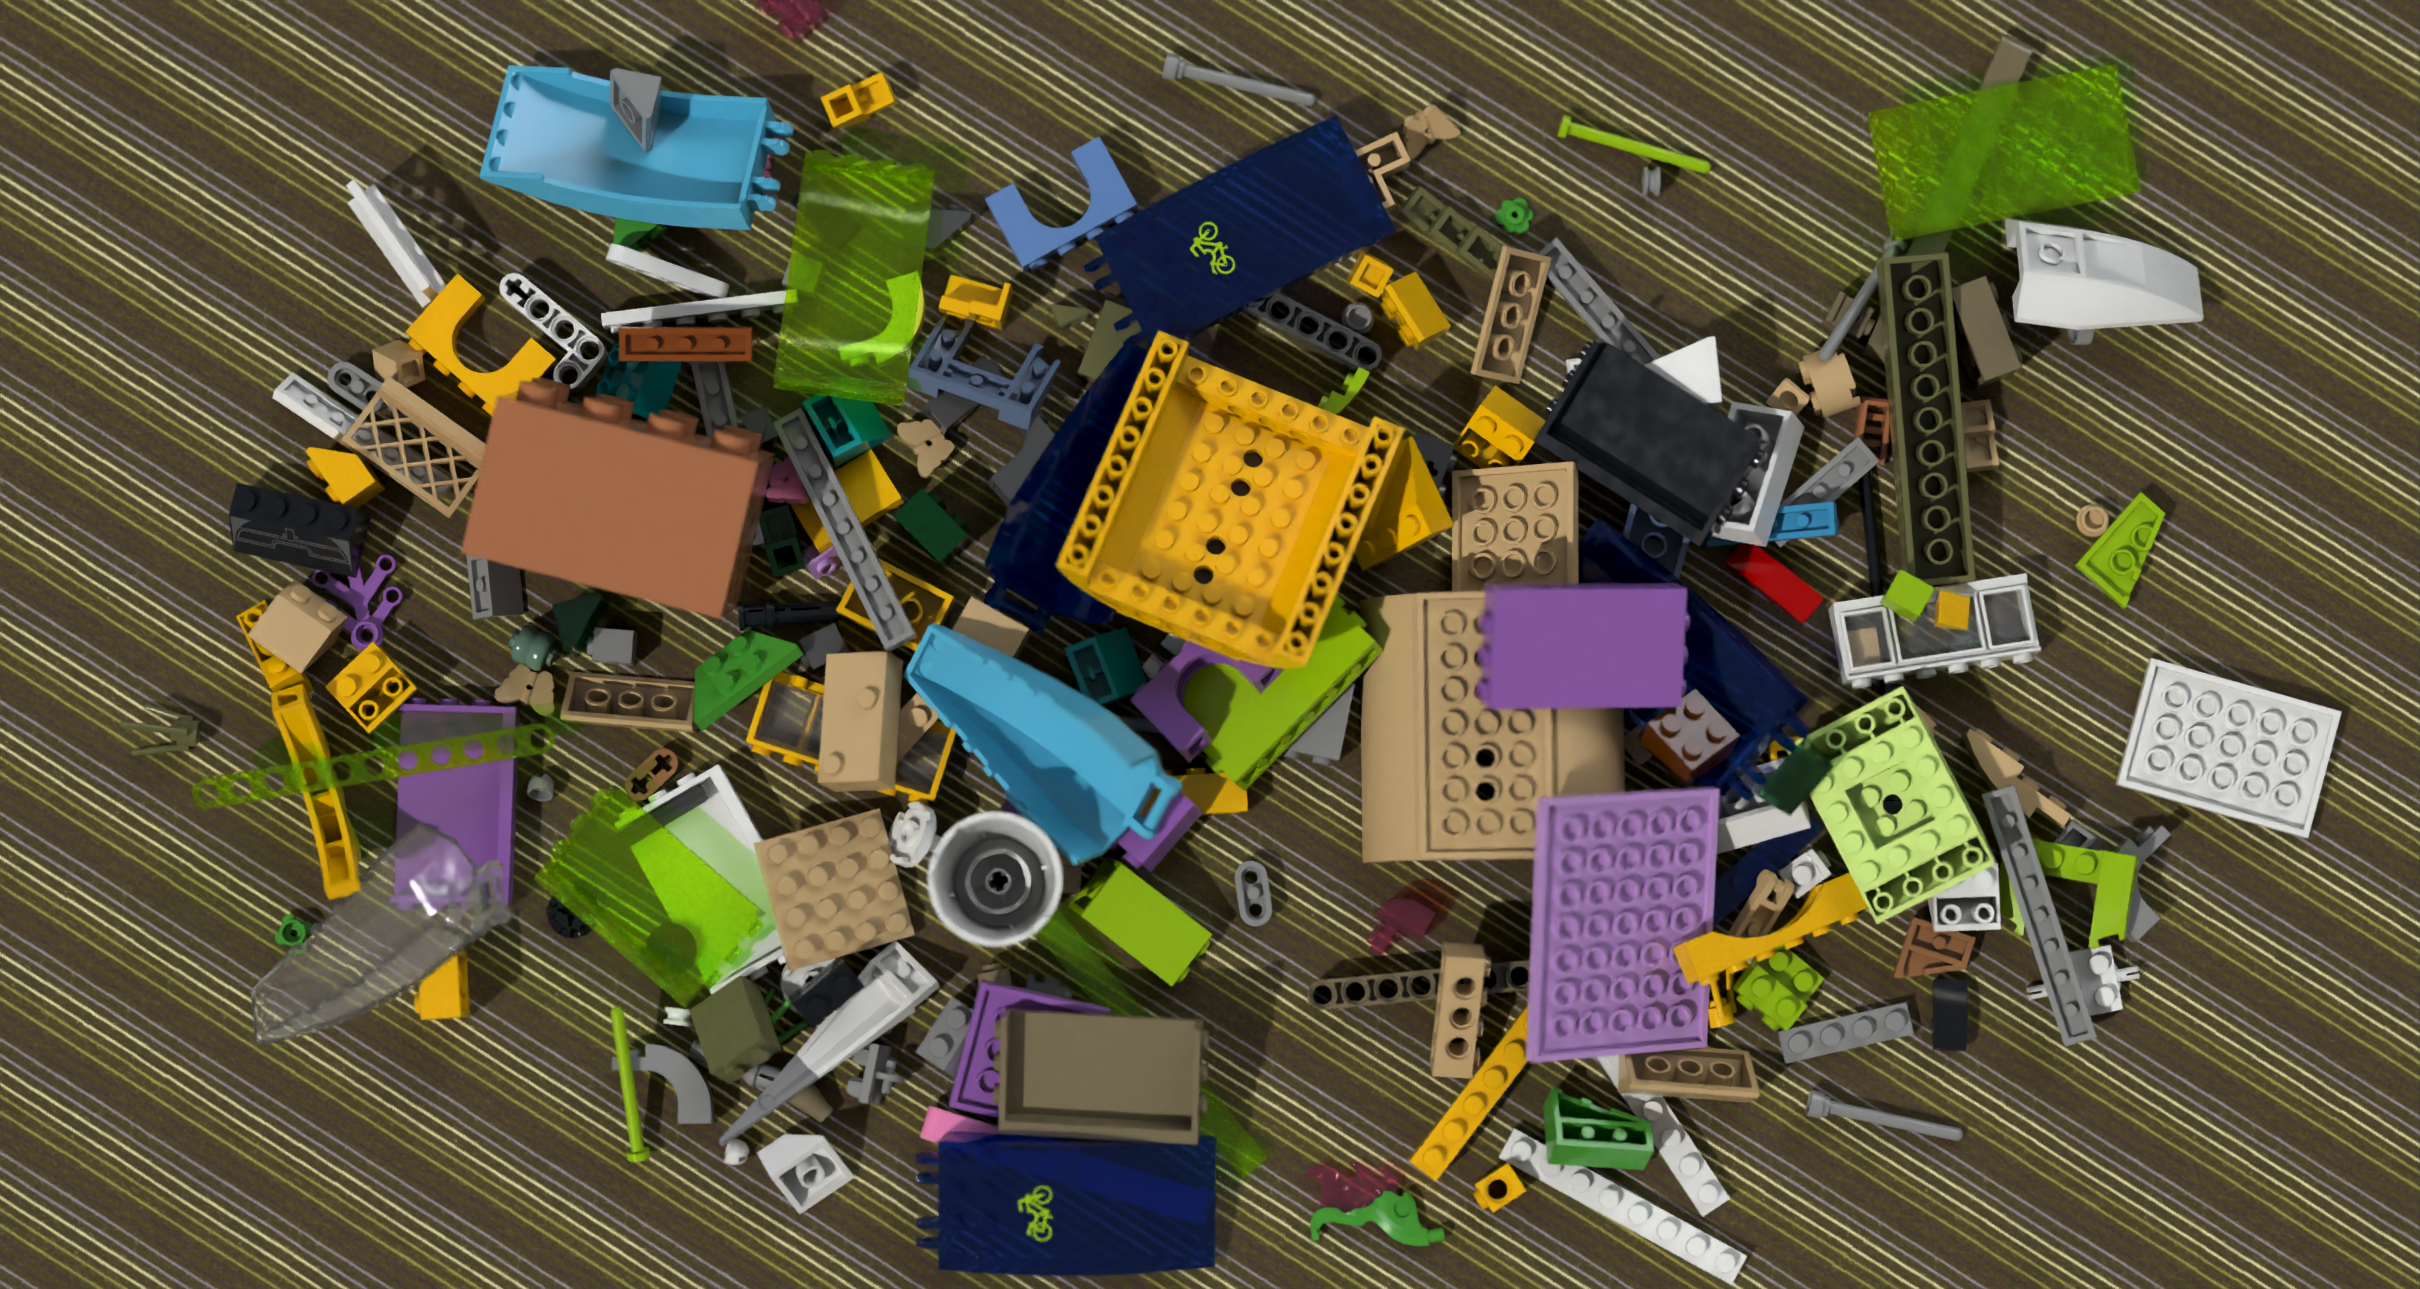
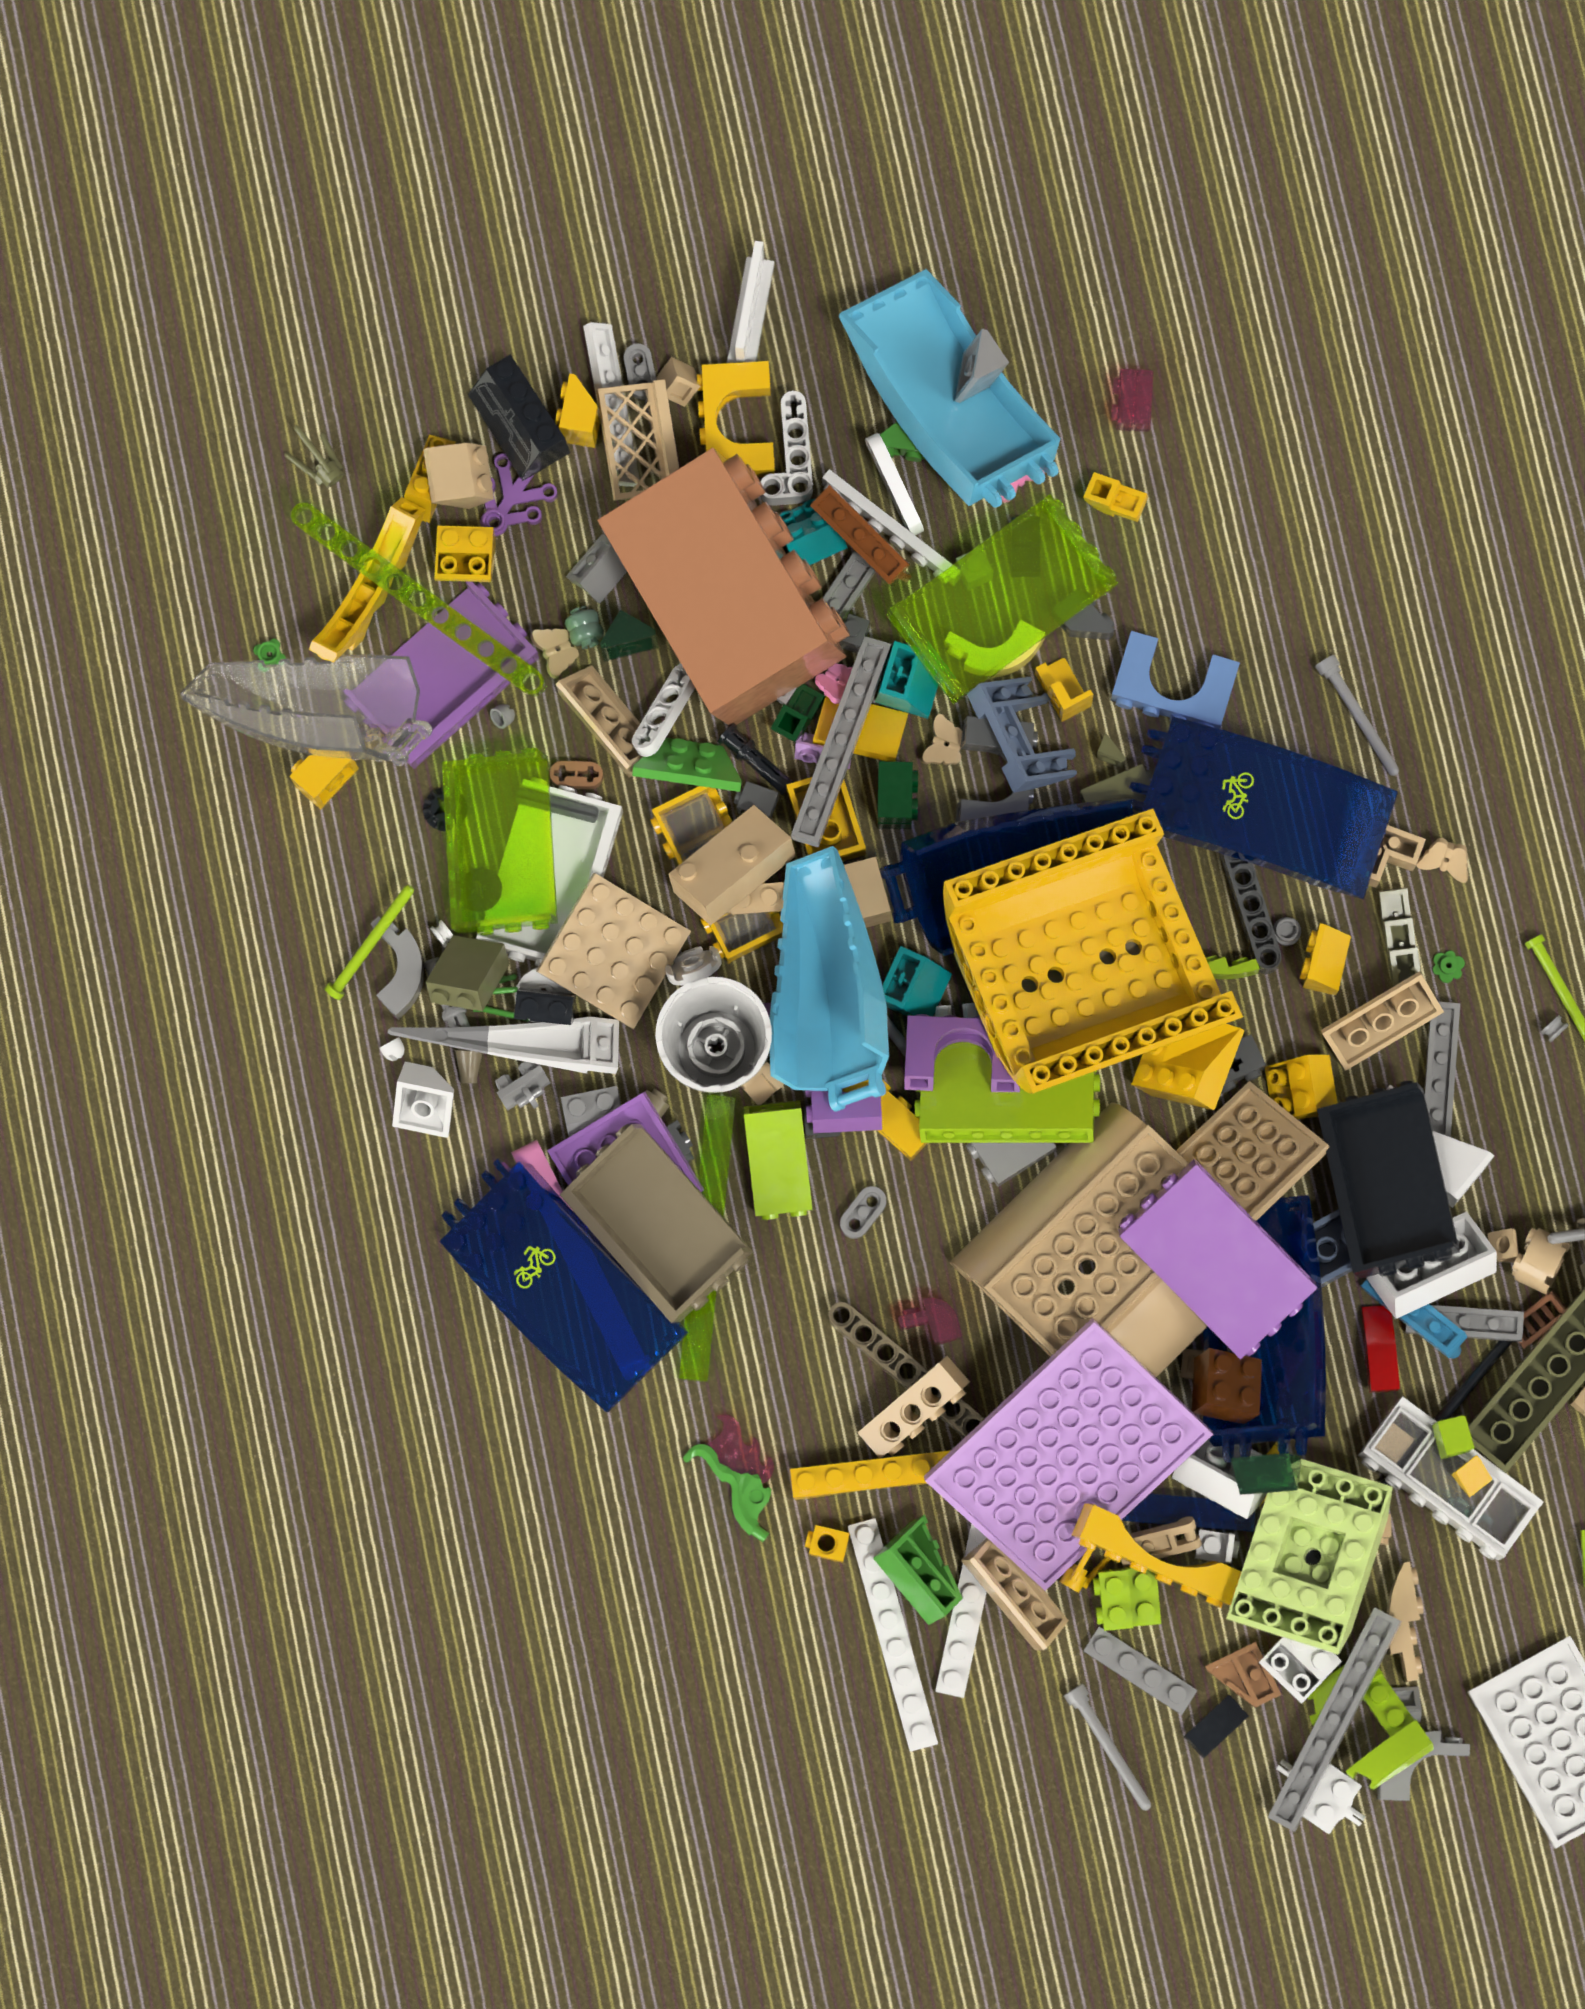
camera: 55 degrees right, 5 degrees down
light grey brick [587,628,638,666] -> none
yellow brick [1346,250,1394,298] -> none
none -> white beam [632,664,695,757]

